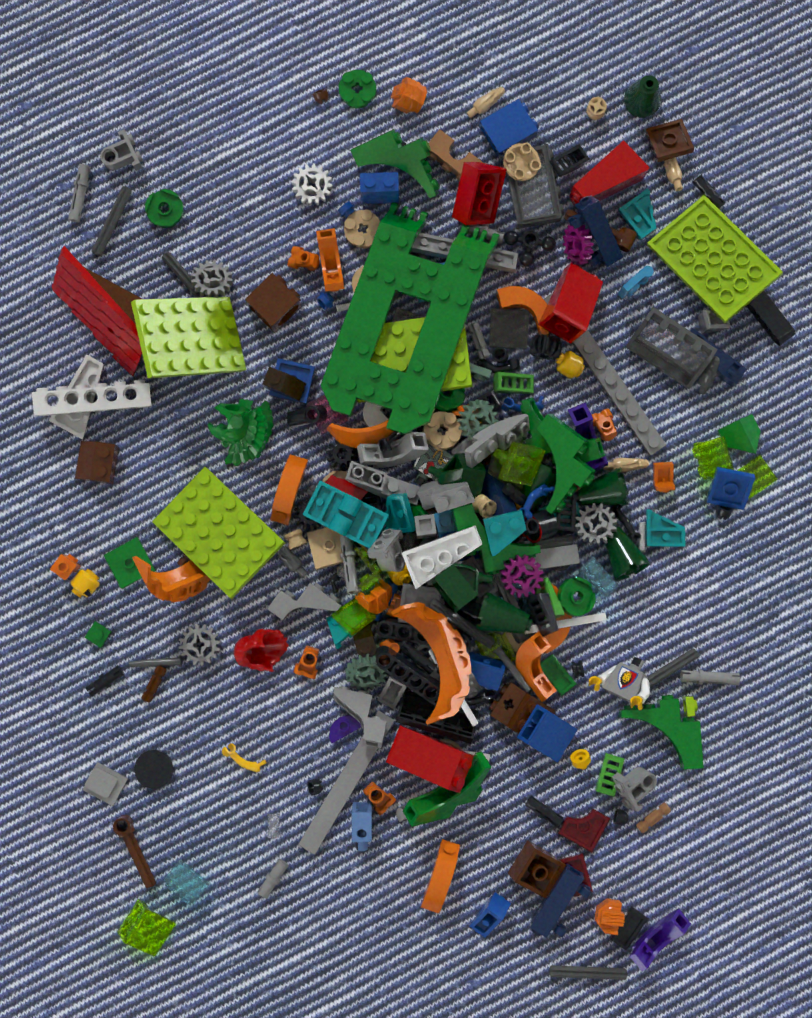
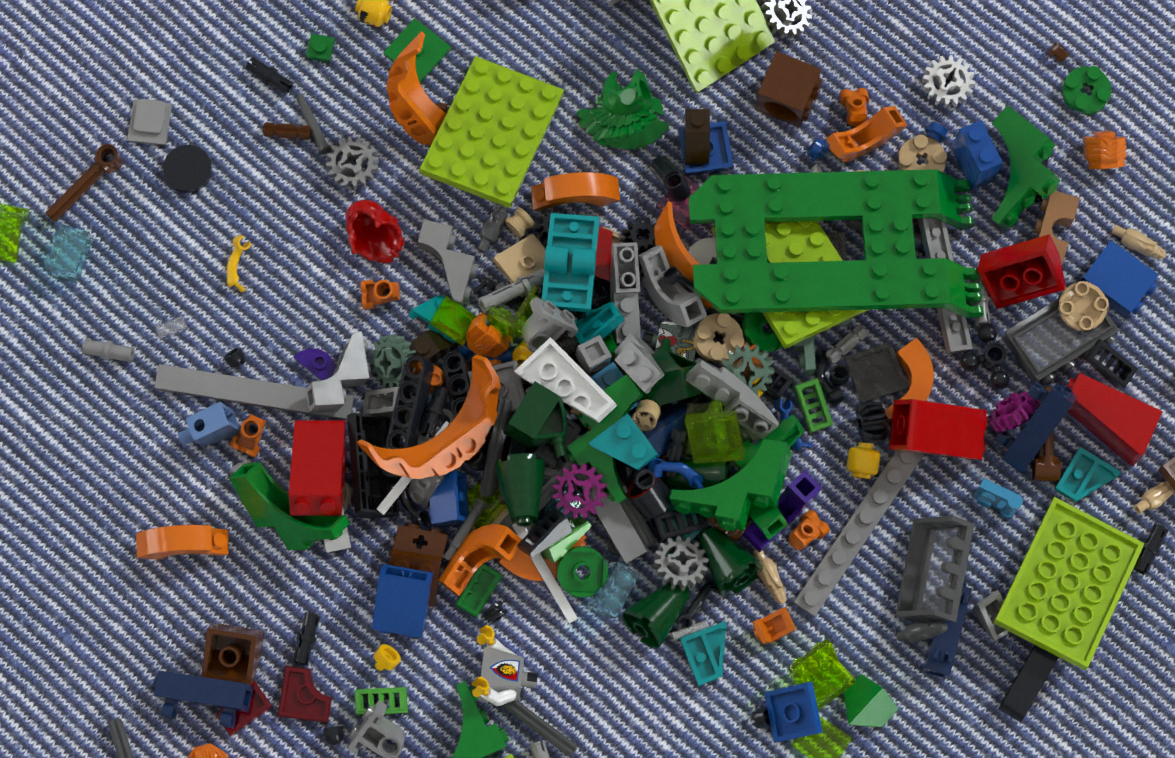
camera: 70 degrees right, 10 degrees down
blue slope [469,892,511,938] -> none

